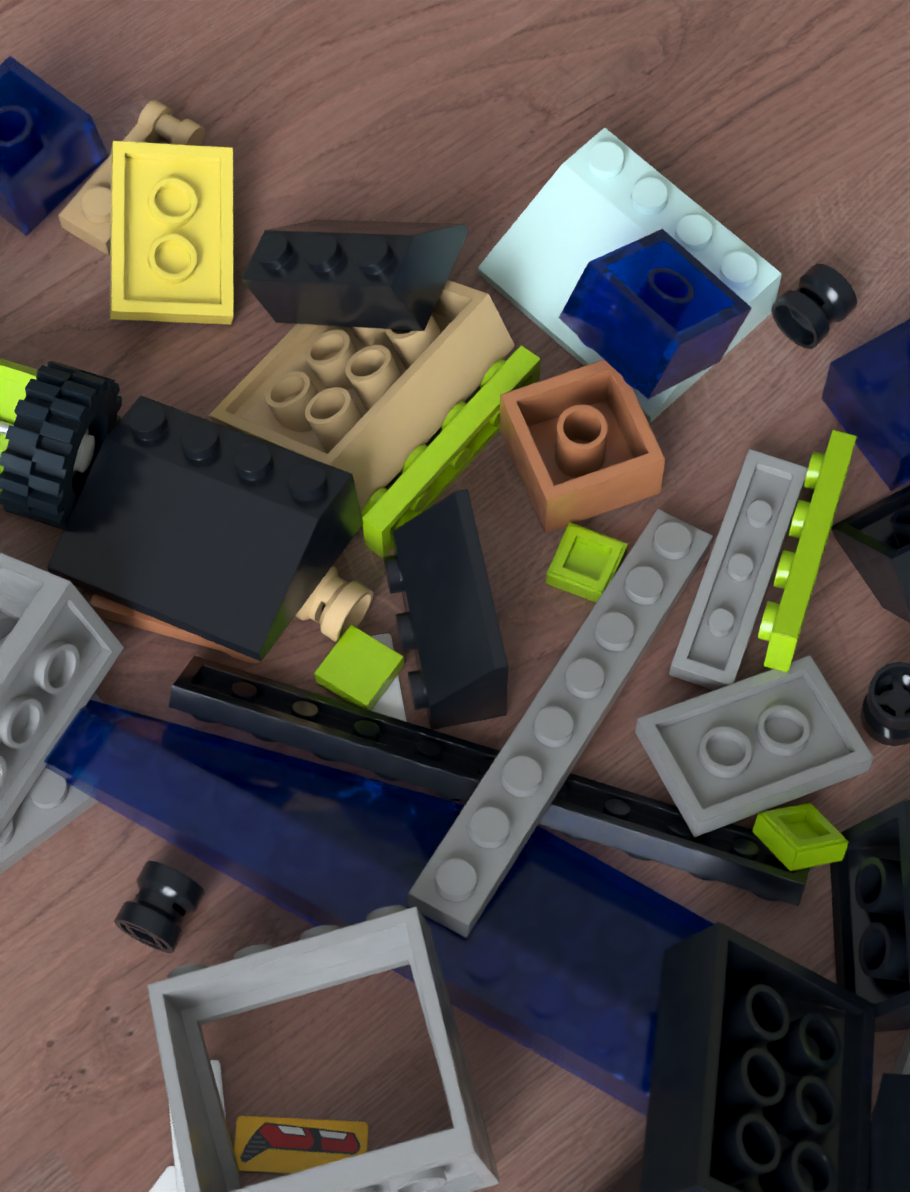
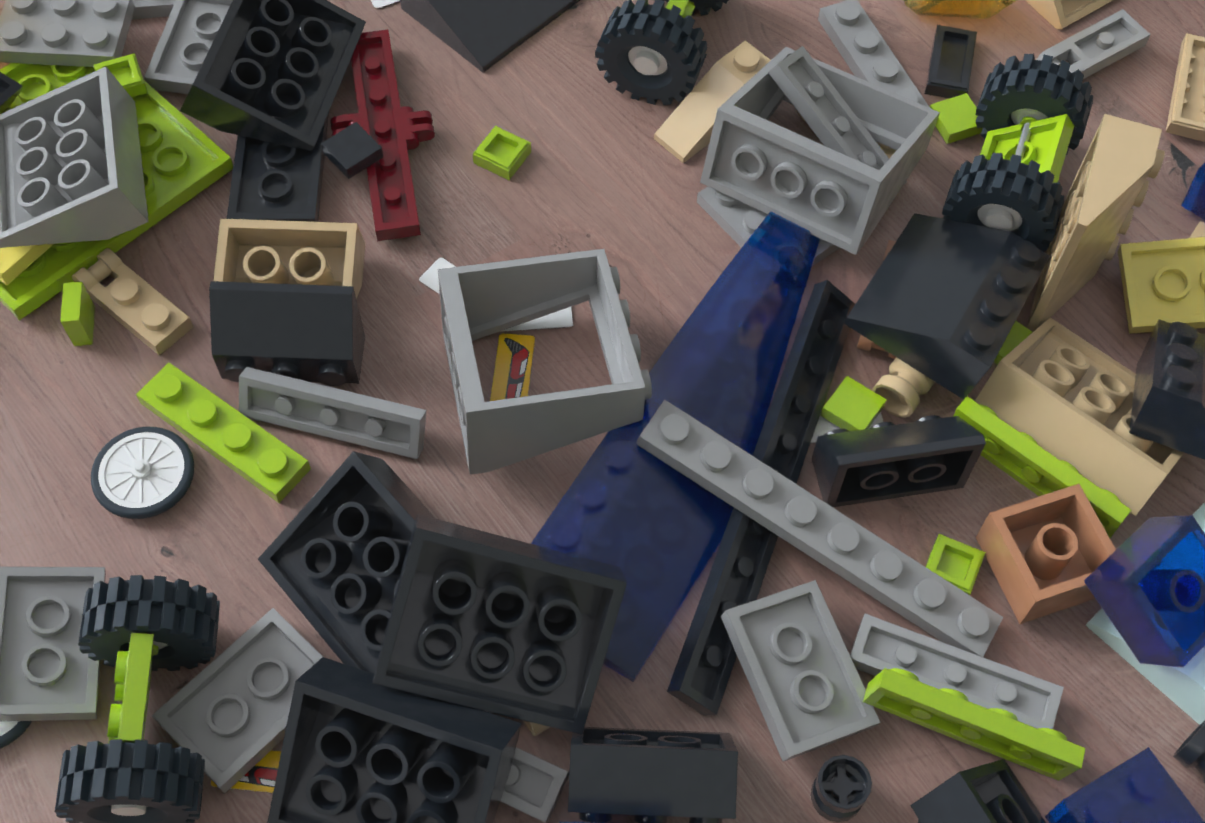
camera: 90 degrees right, 5 degrees down
black wheel [114,861,205,953] -> none
lime tile [752,803,849,871] -> none
none -> tan slope [1026,114,1165,332]

